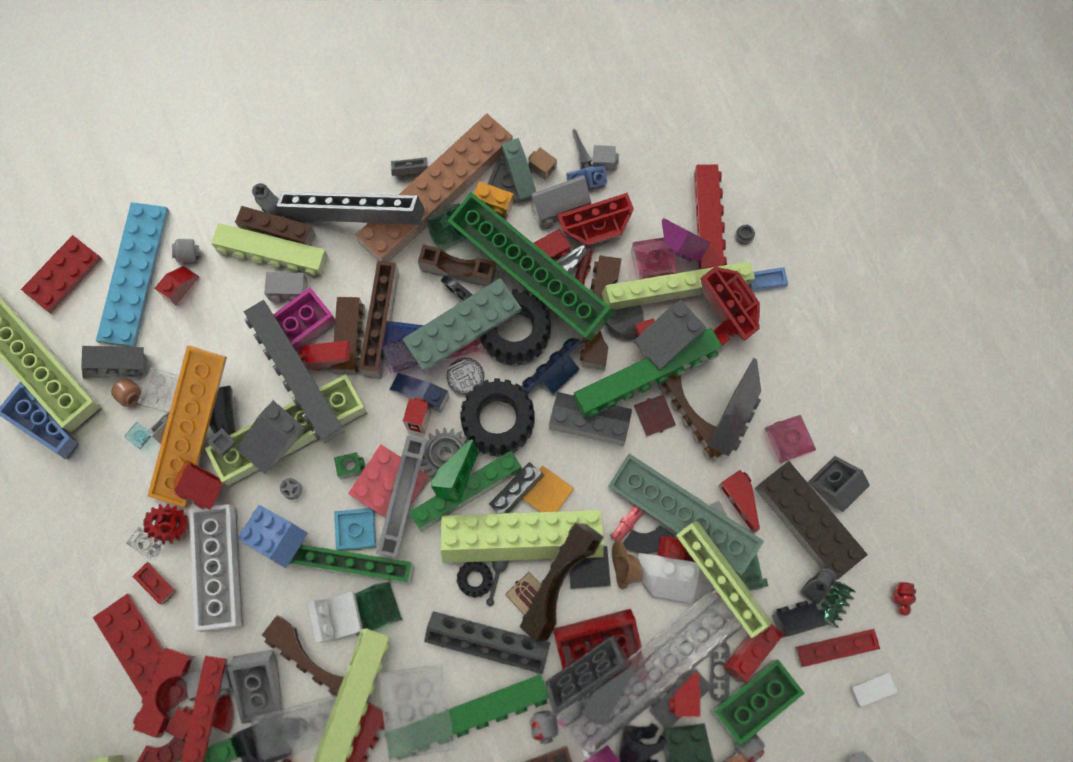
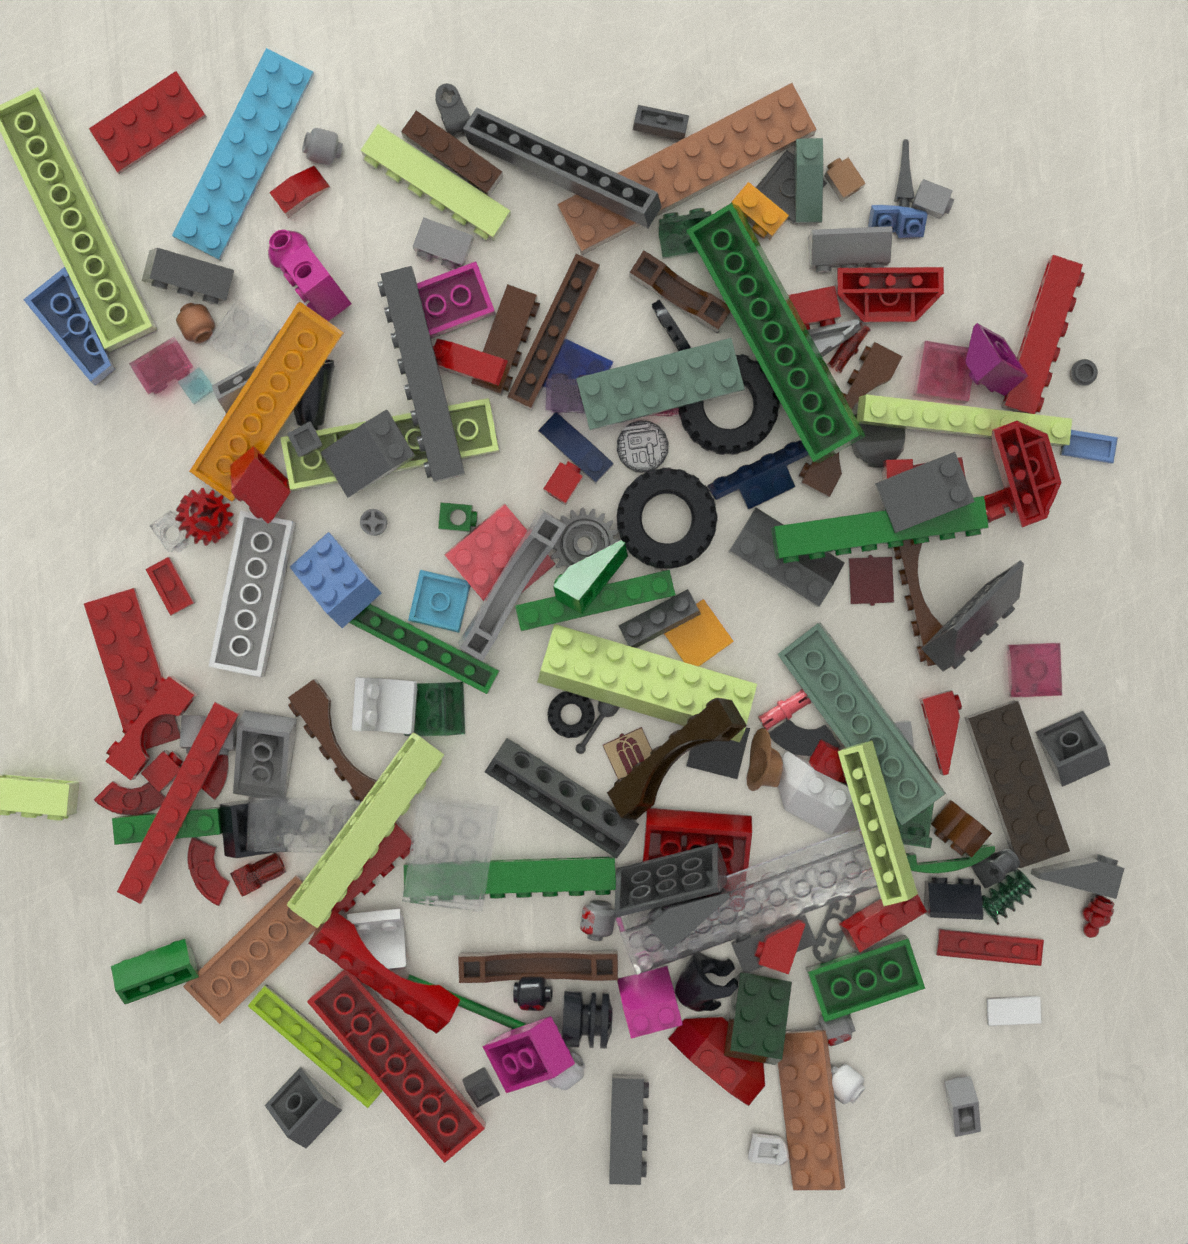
camera: 20 degrees right, 15 degrees up
none -> clear pink brick [129,336,193,394]
none -> dark pink brick [268,229,352,322]
none -> green slope [906,844,995,873]
none -> reddish brown brick [931,800,992,858]
none -> dark grey slope [1031,854,1125,899]

